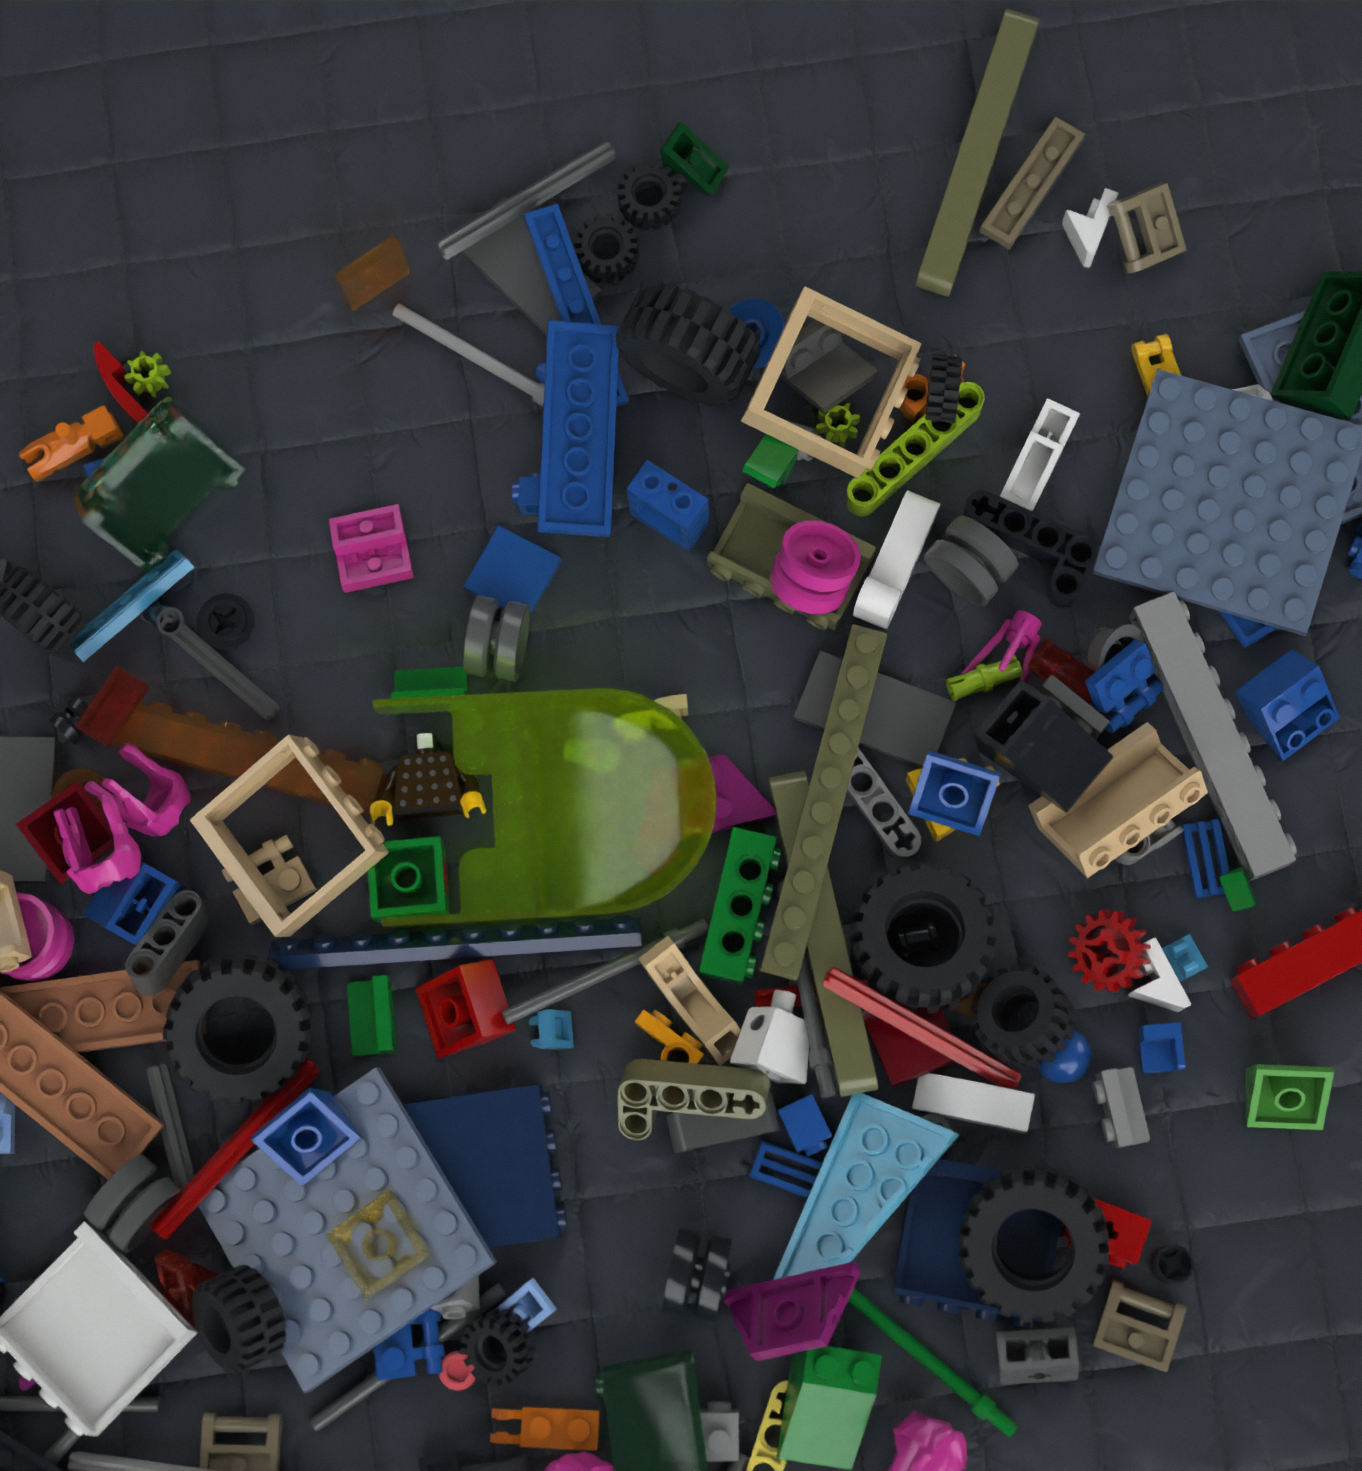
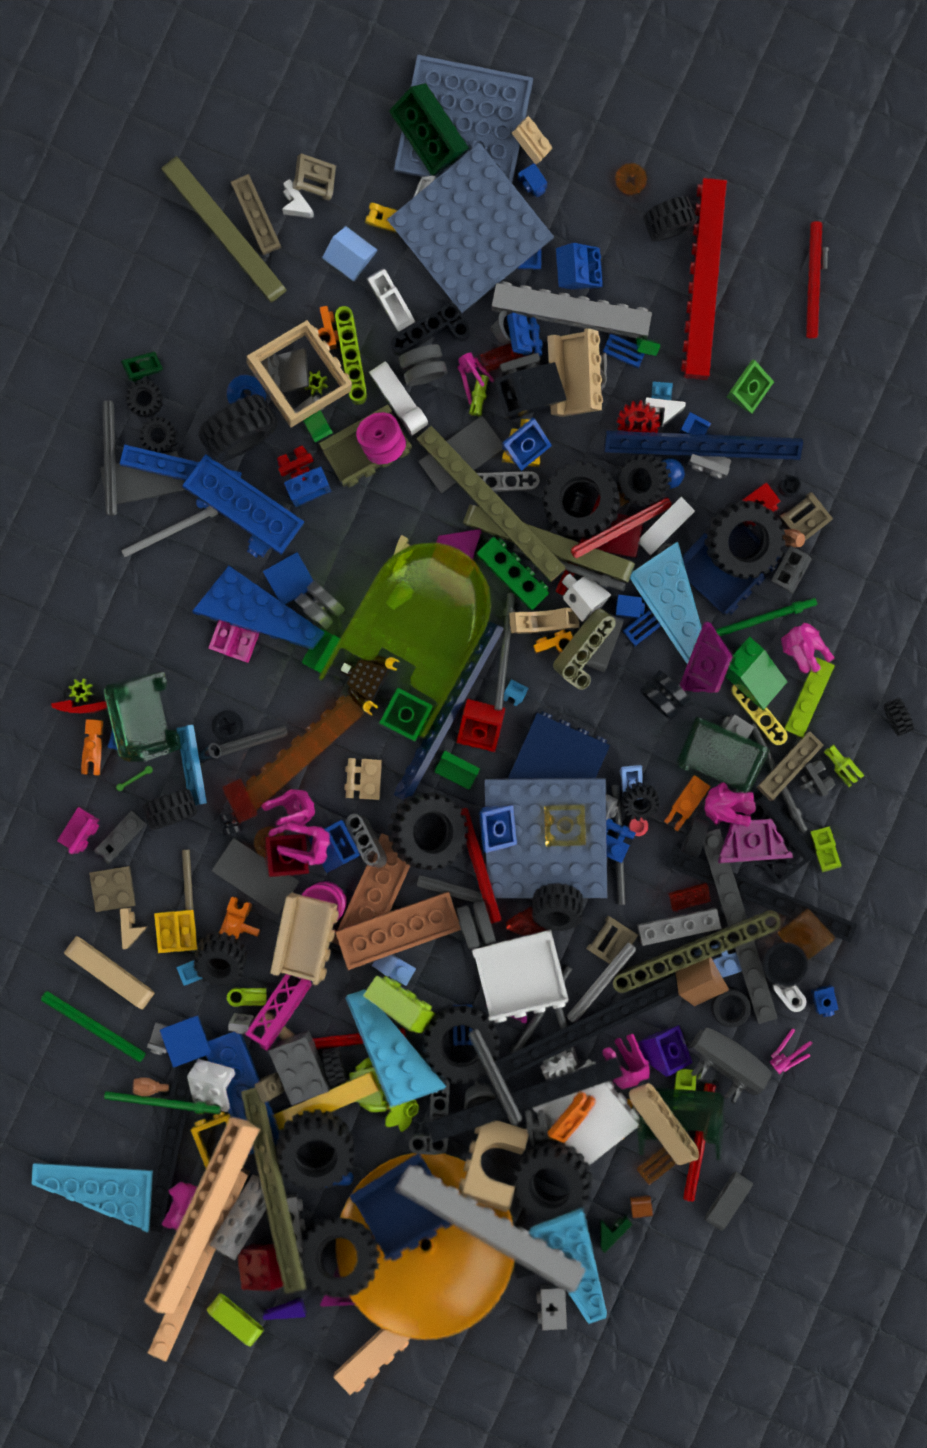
camera: 65 degrees left, 10 degrees up
tan window [190,734,389,937] -> none
clear orange tile [335,235,410,312] -> none
black tyre [925,354,962,423] -> none
none -> bright green hinge [116,766,153,791]
none -> blue wing [193,566,325,650]
none -> red hips [277,446,314,481]
none -> light blue slope [322,227,378,282]
none -> dark blue plate [604,431,803,460]
none -> nougat piece [782,529,805,548]

